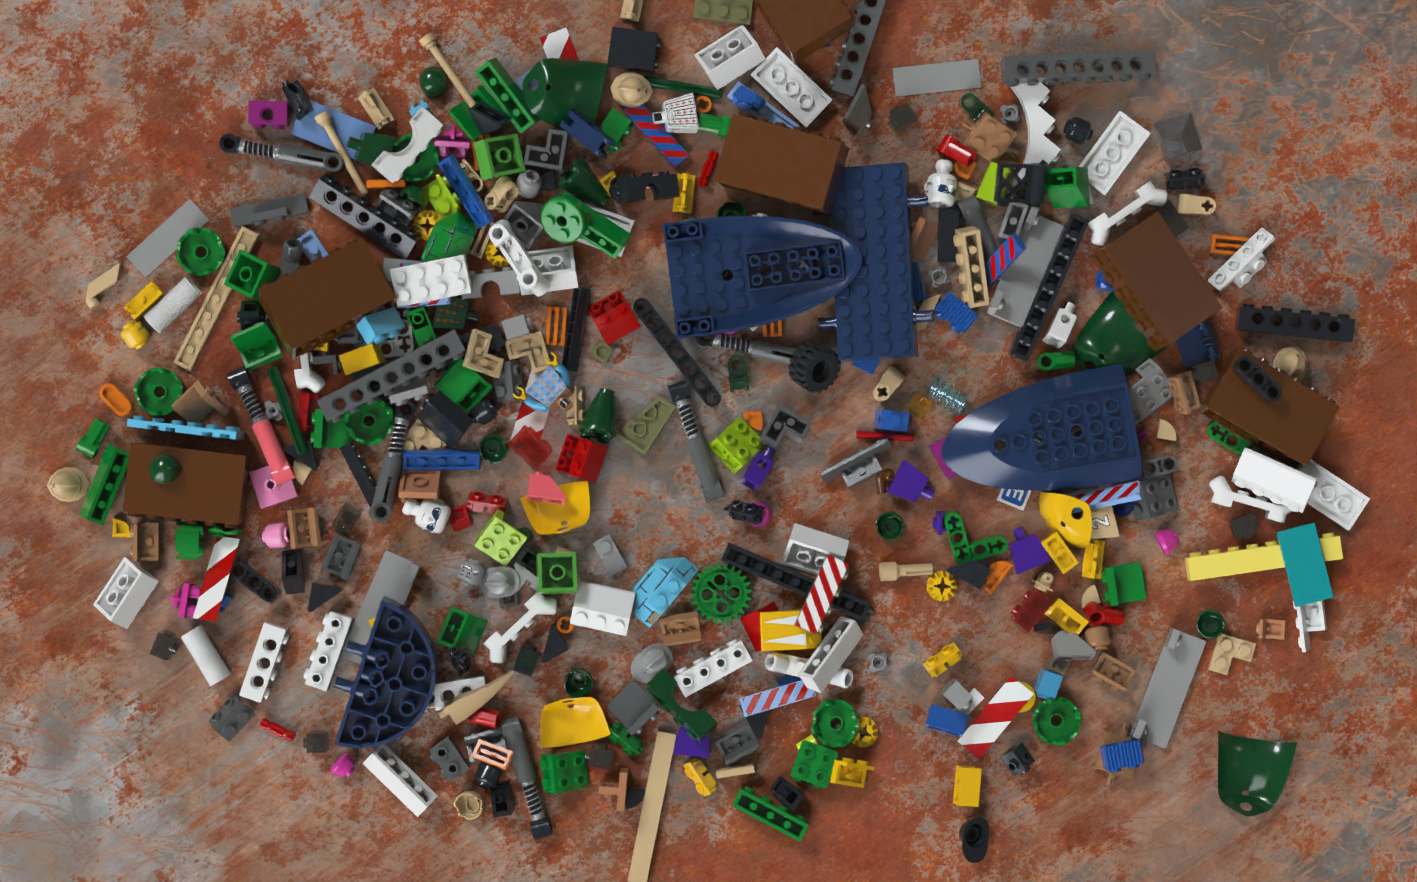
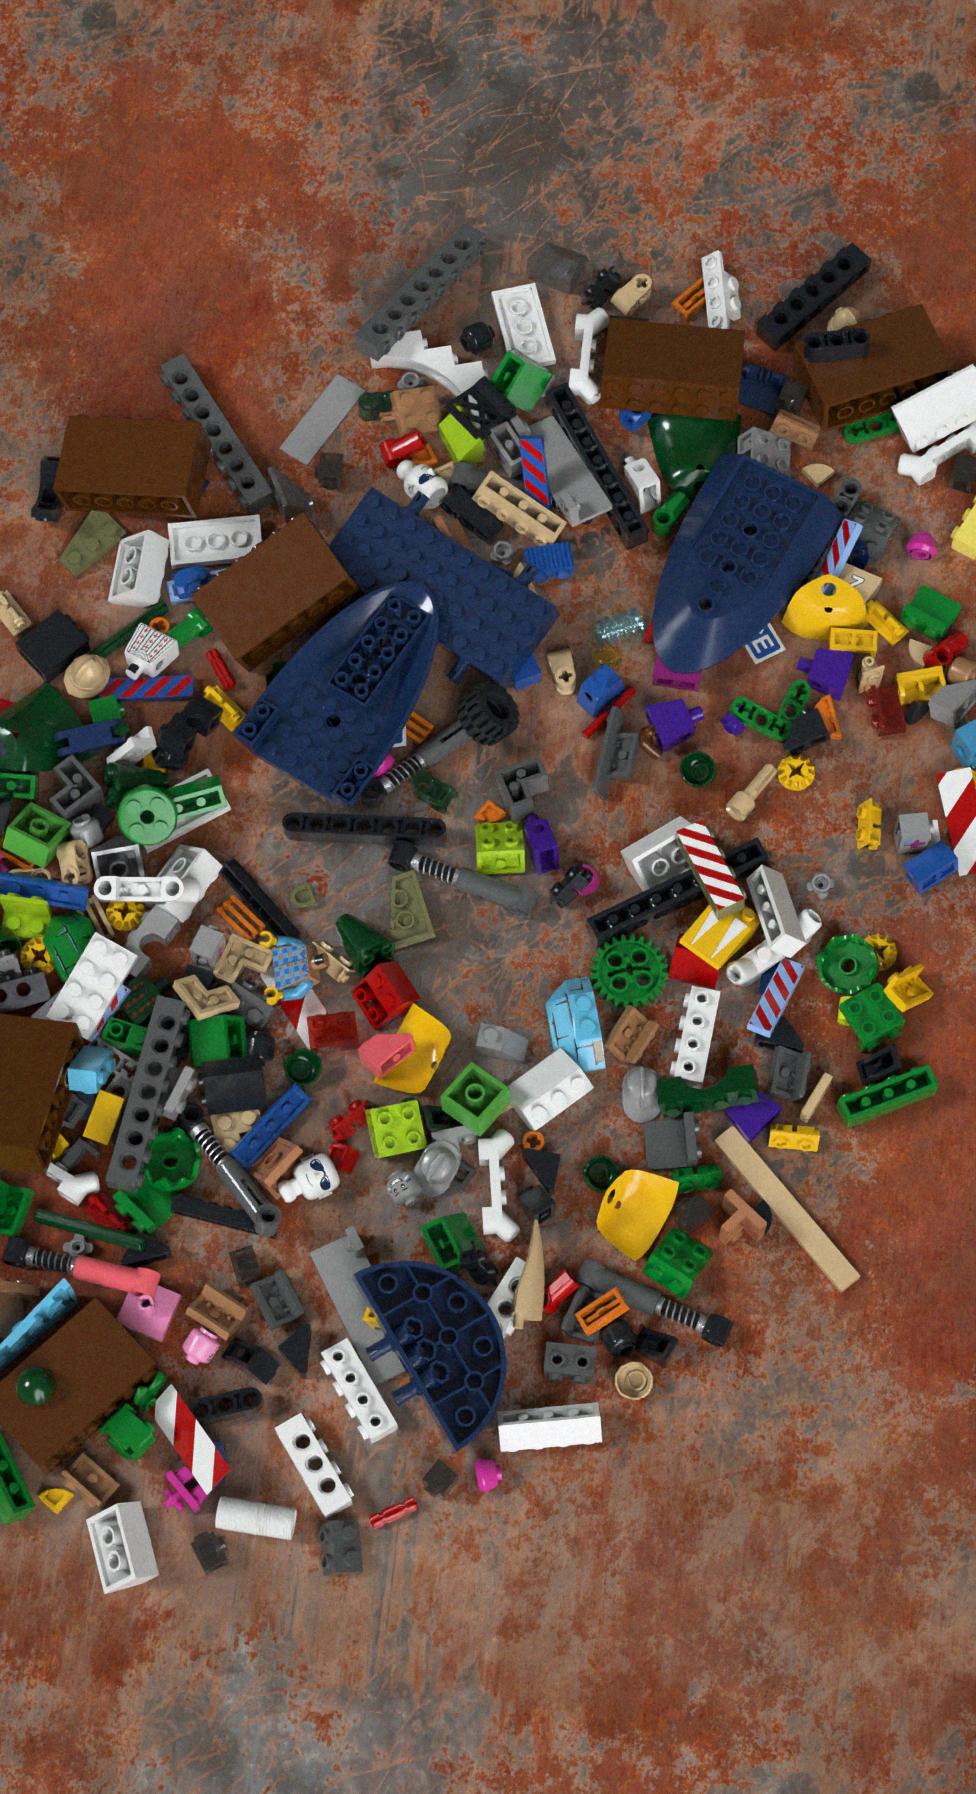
camera: 45 degrees left, 20 degrees down
tan tile [293,459,312,485] -> none
red slope [587,289,641,345] -> none
none -> white bracket [106,726,157,765]

